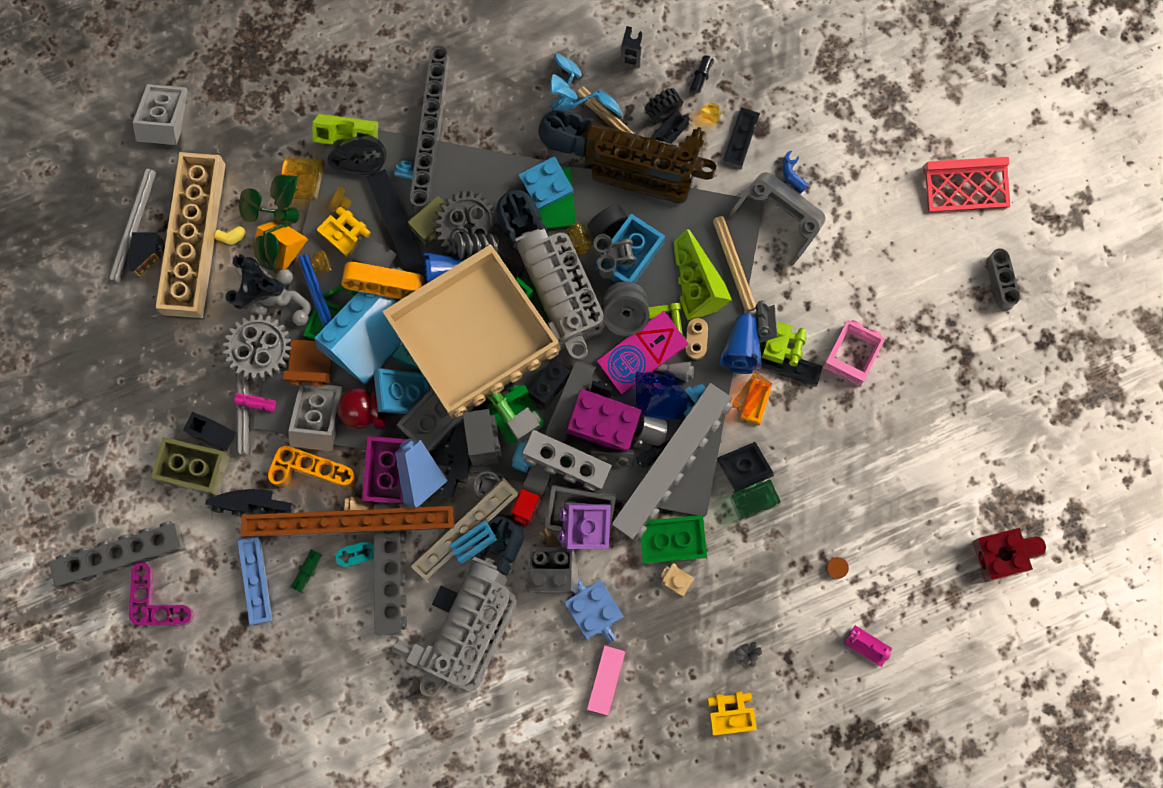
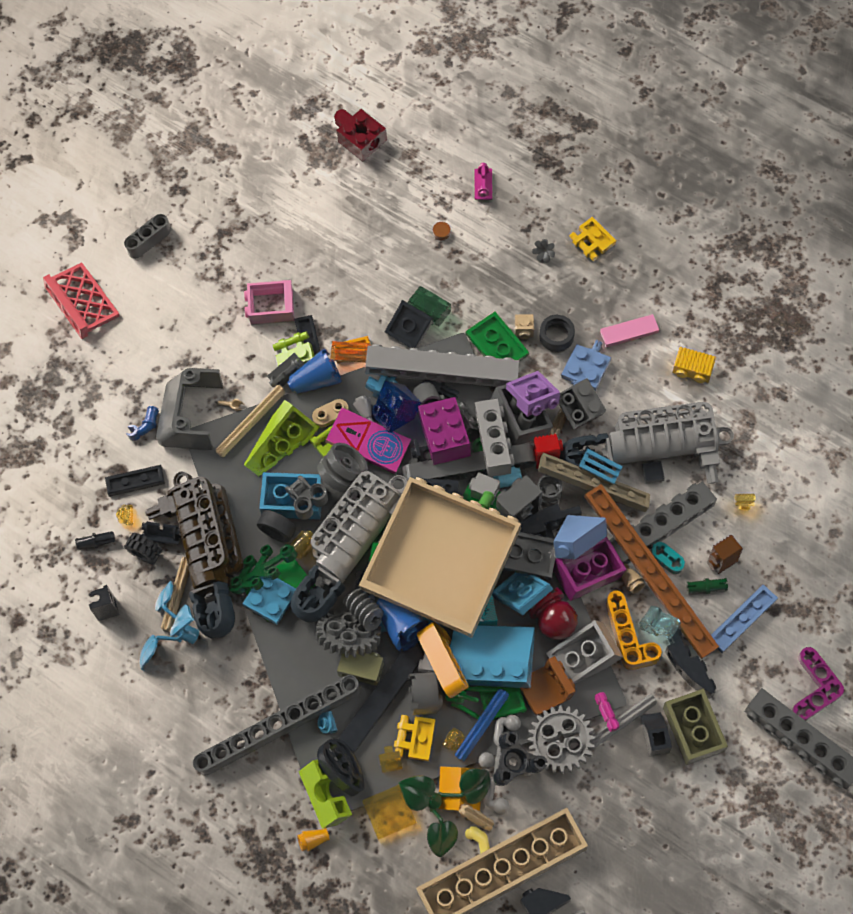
camera: 120 degrees left, 10 degrees down
none -> tan hand [218,398,245,412]
none -> dark green plant [229,544,298,595]
none -> light orange cone [297,828,330,852]
none -> tan axle [459,804,494,831]
none -> black tyre [539,314,575,352]
none -> clear light blue brick [639,606,681,639]
none -> yellow brick [672,347,716,383]
none -> reddish brown brick [707,535,743,574]
none -> clear yellow plate [734,494,755,510]

